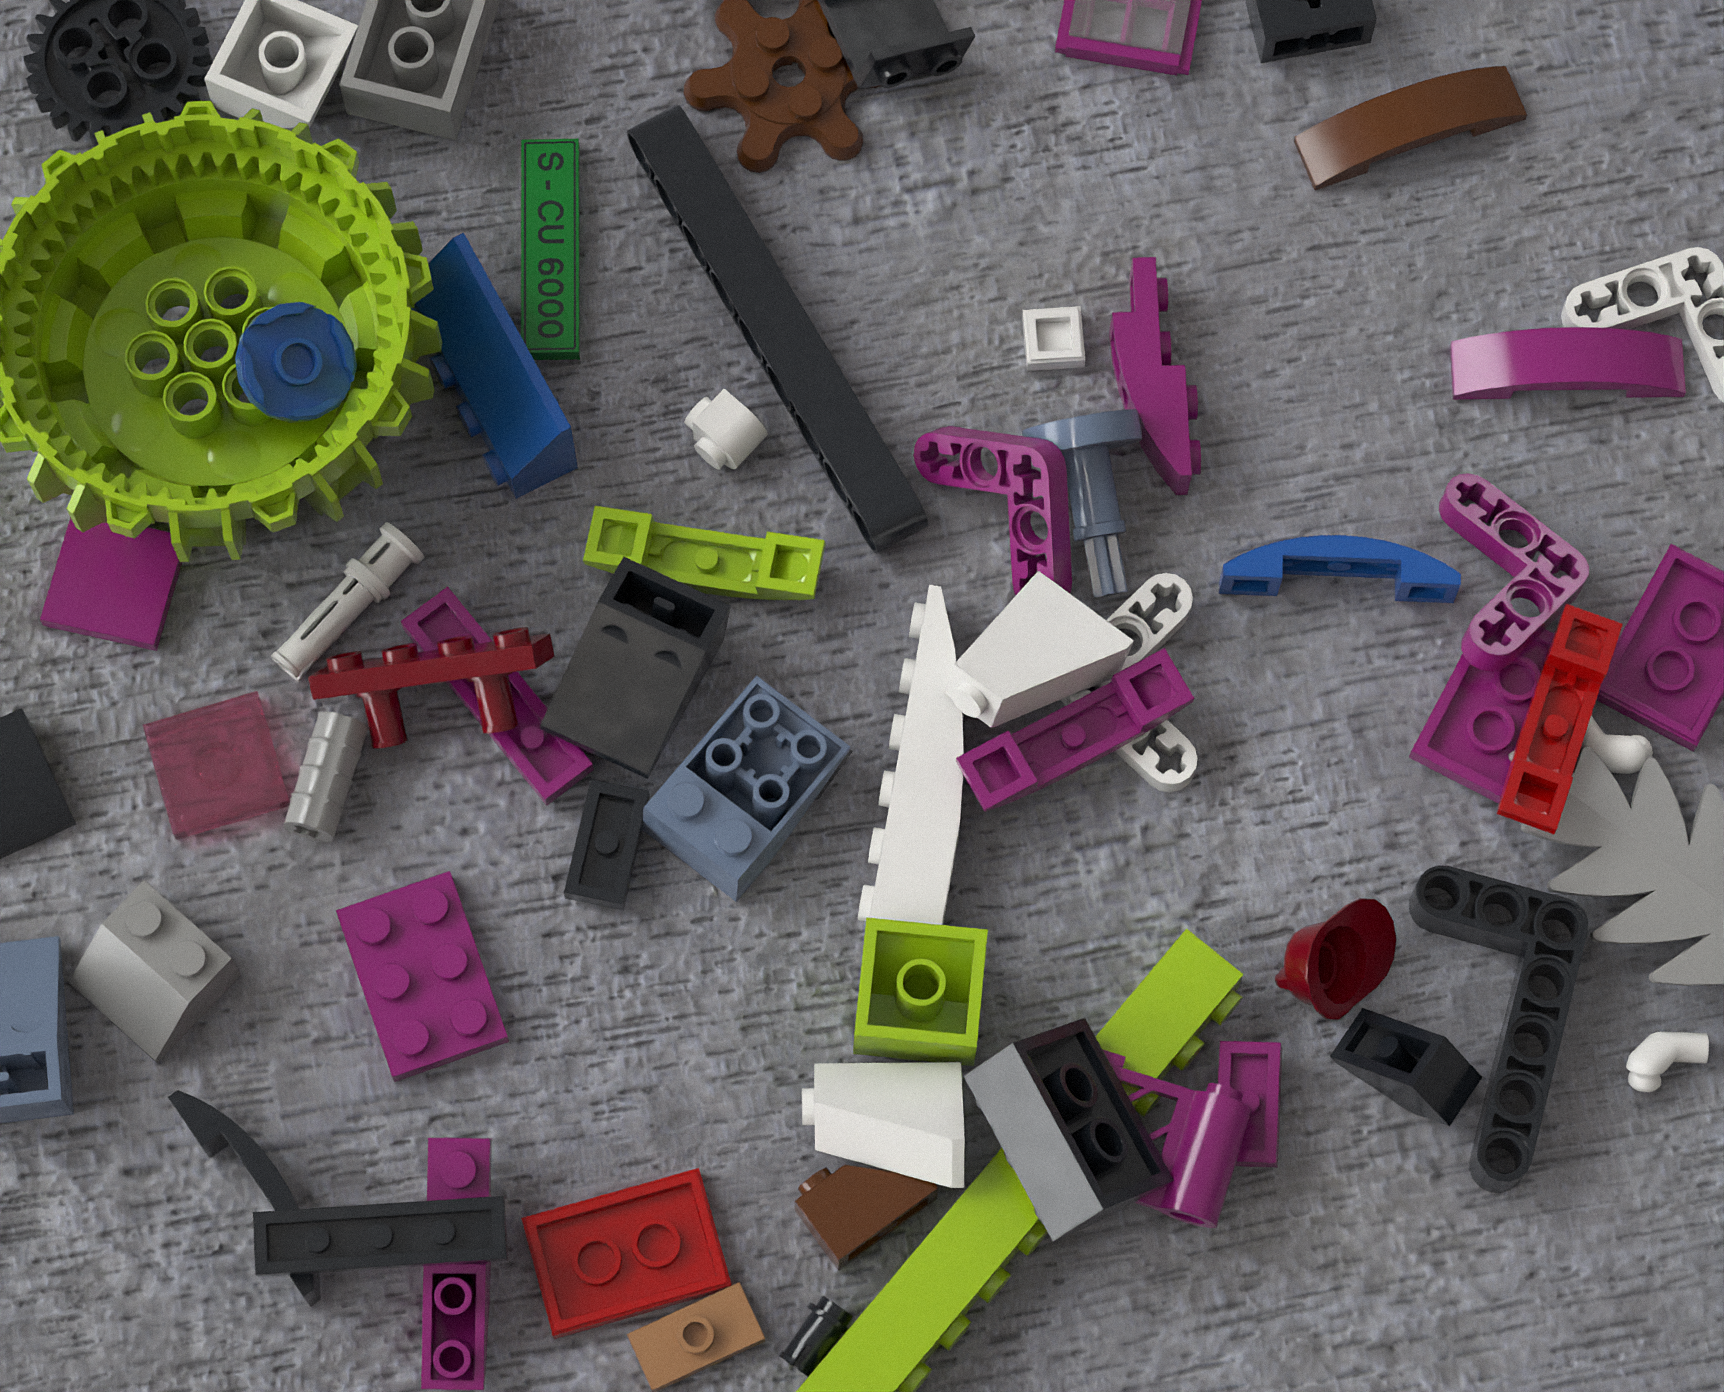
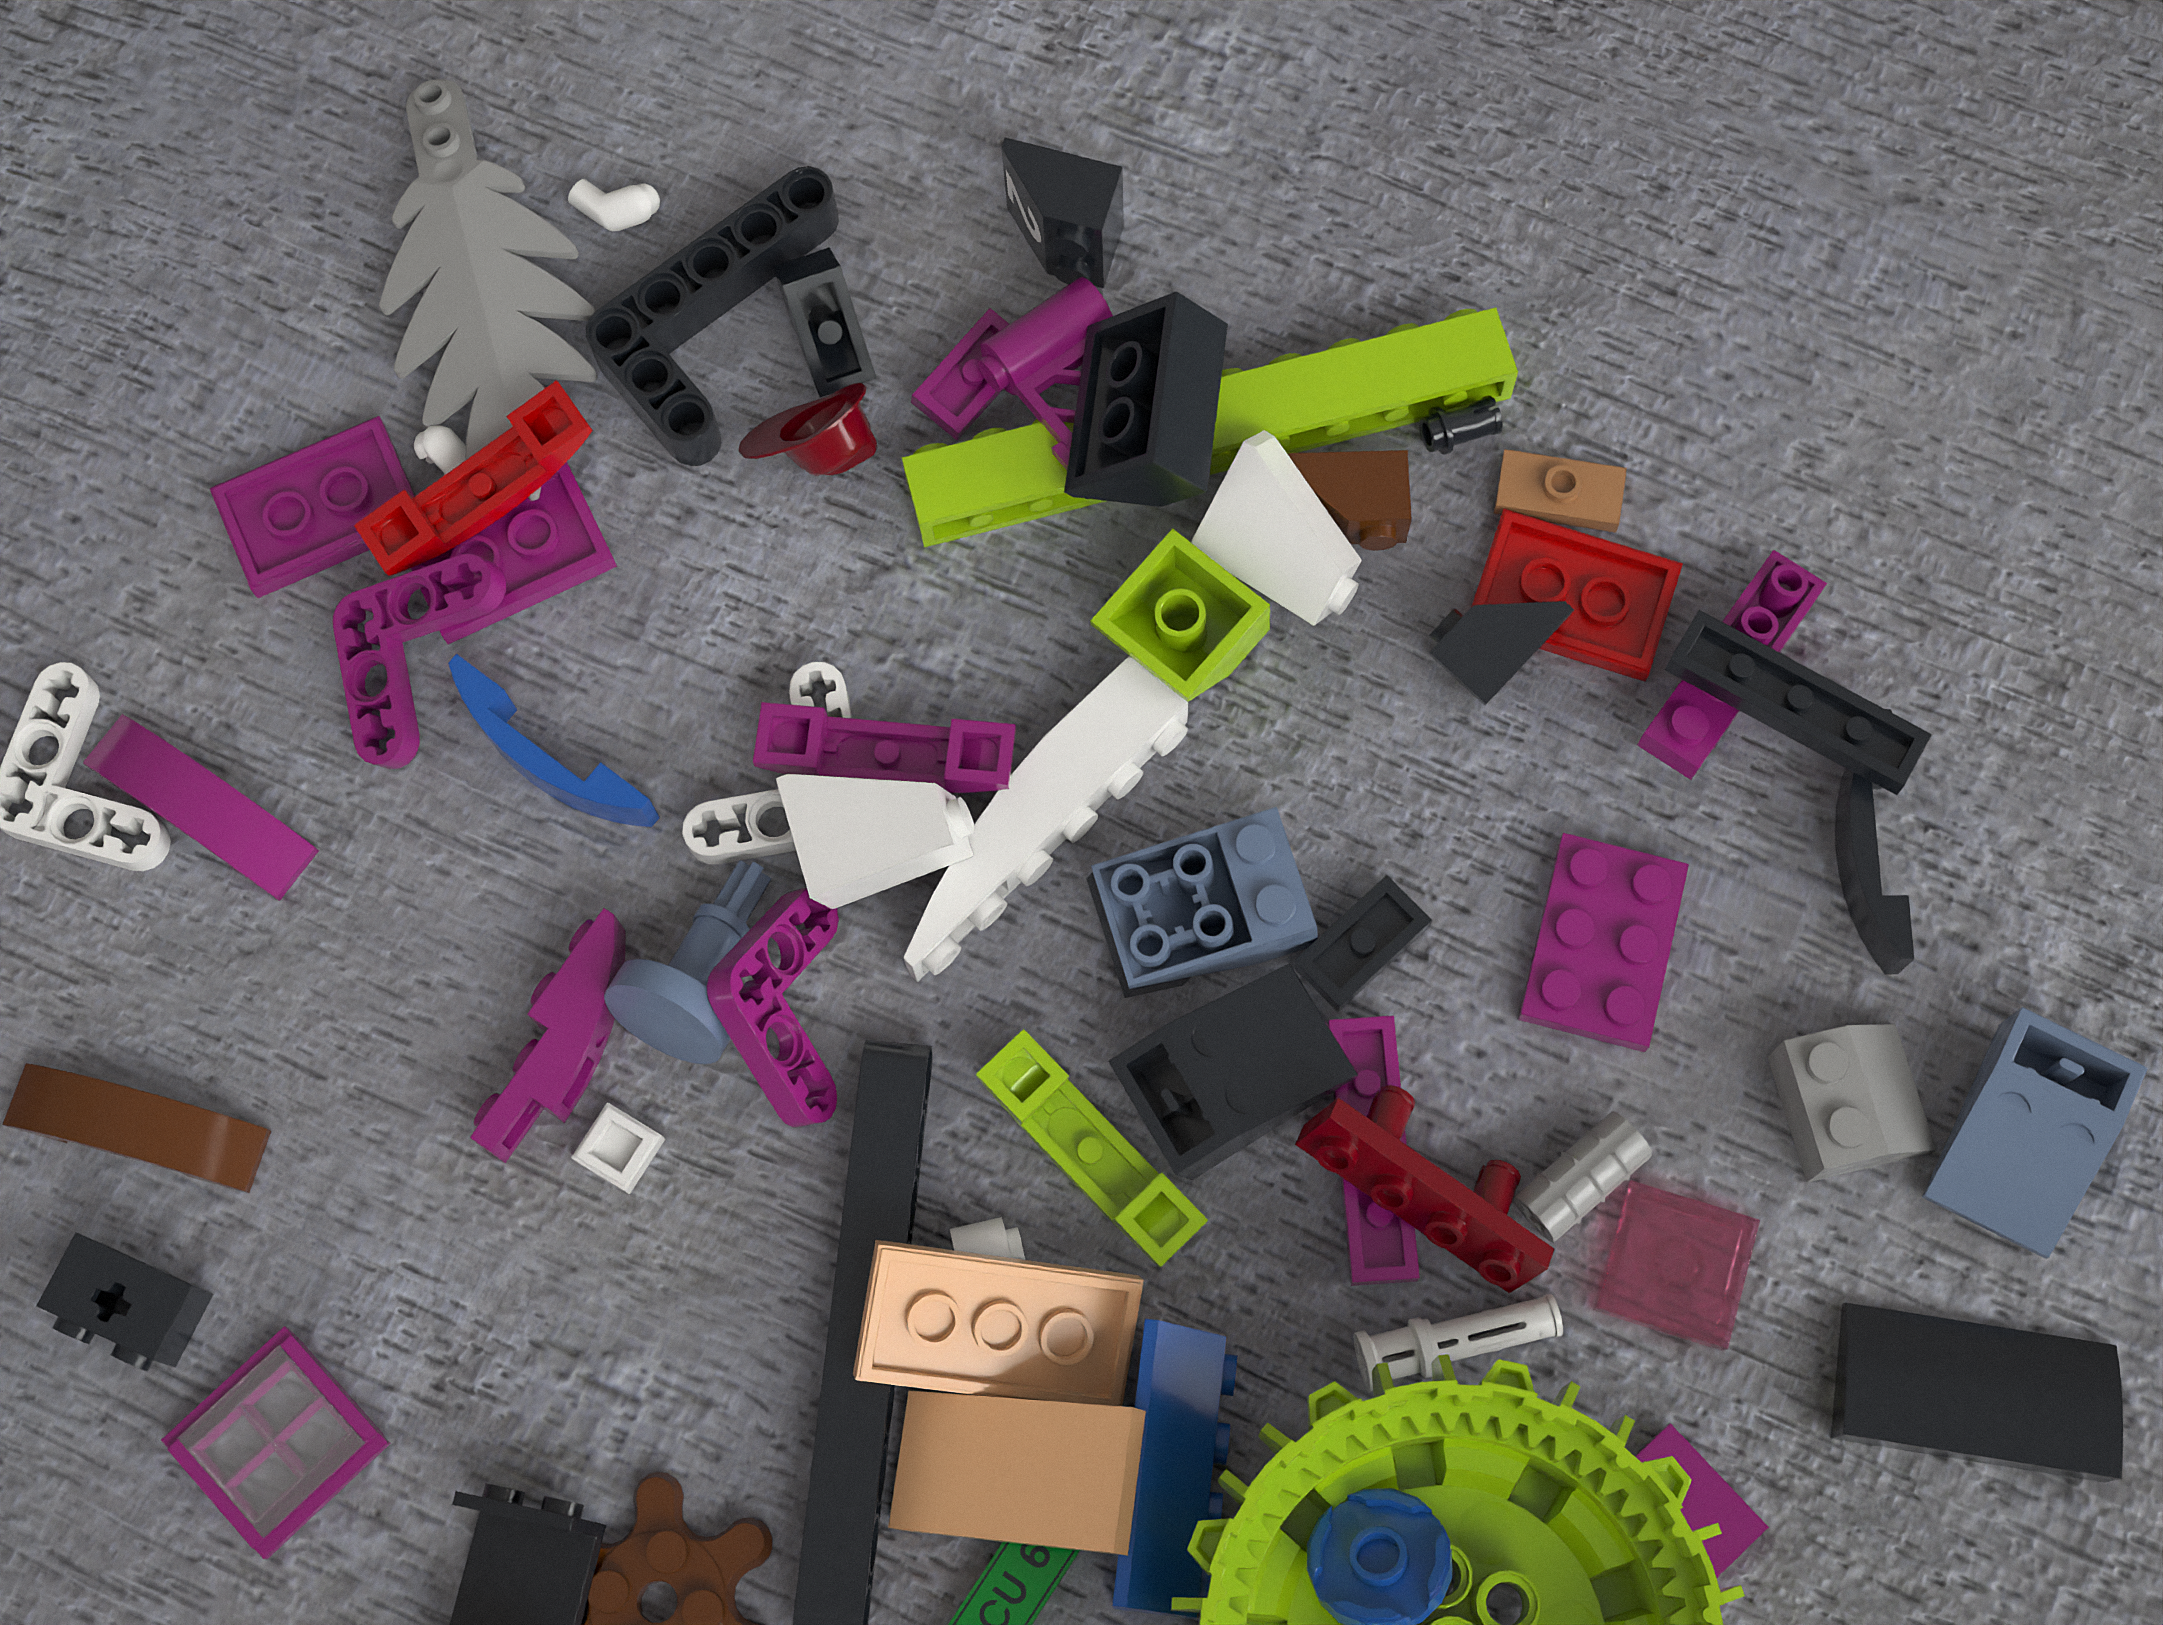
camera: 140 degrees left, 0 degrees up
none -> light nougat tile [853,1240,1144,1406]
none -> light nougat tile [888,1390,1146,1556]
none -> black slope [1001,137,1124,288]
none -> black slope [1429,601,1574,706]

